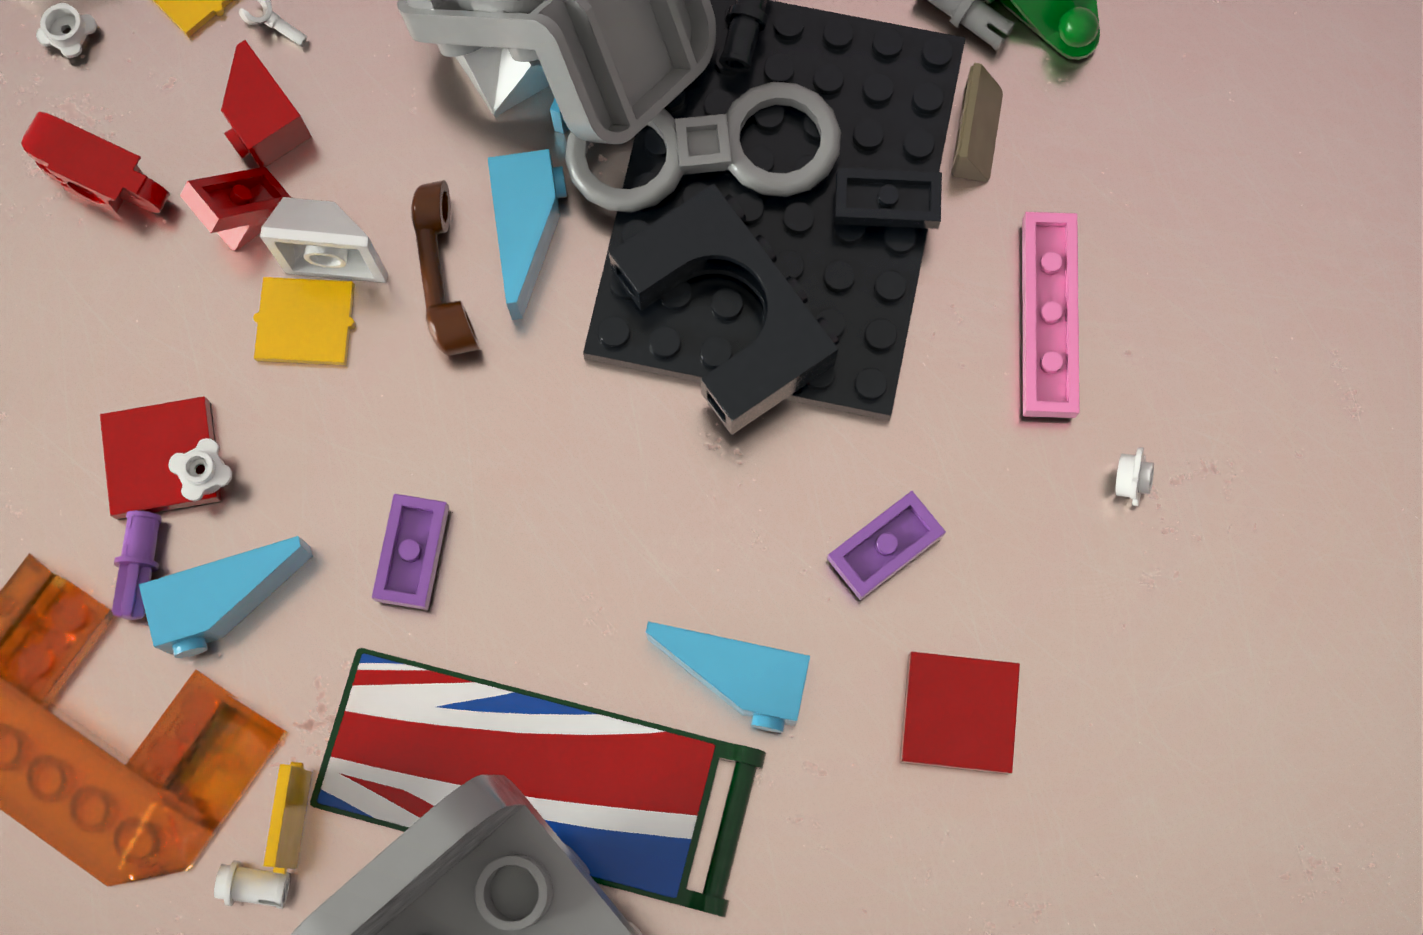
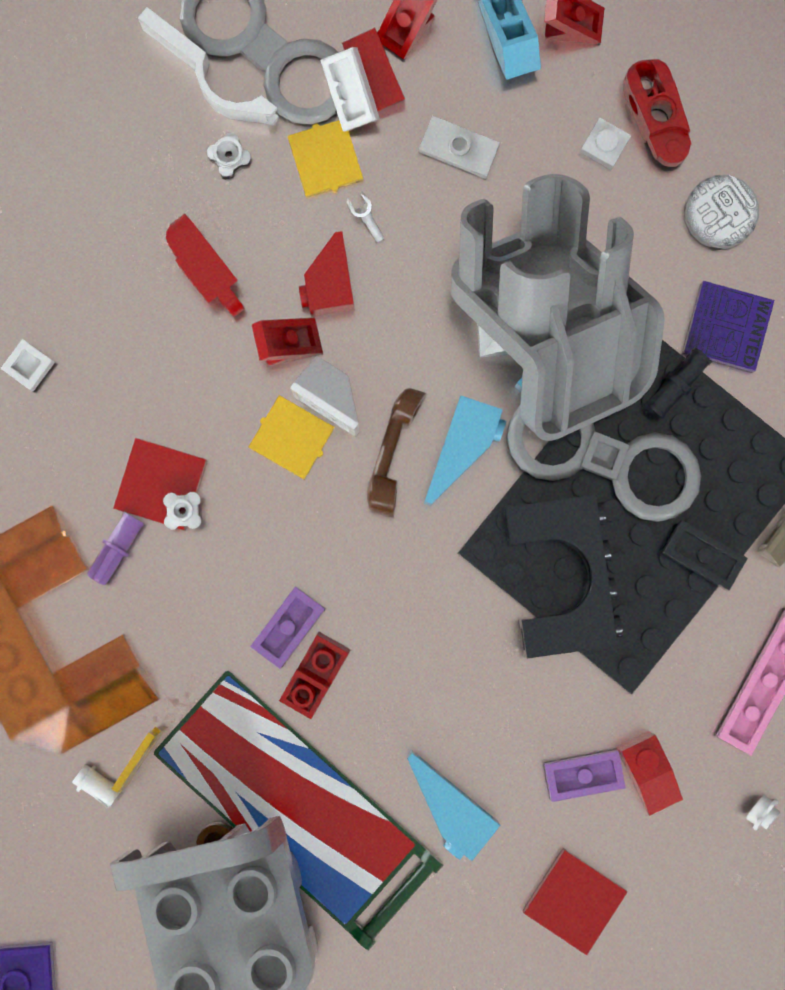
camera: 25 degrees right, 10 degrees up
medium azure slope [139,536,313,658] -> none
none -> red slope [279,632,351,719]
none -> red slope [616,732,683,816]

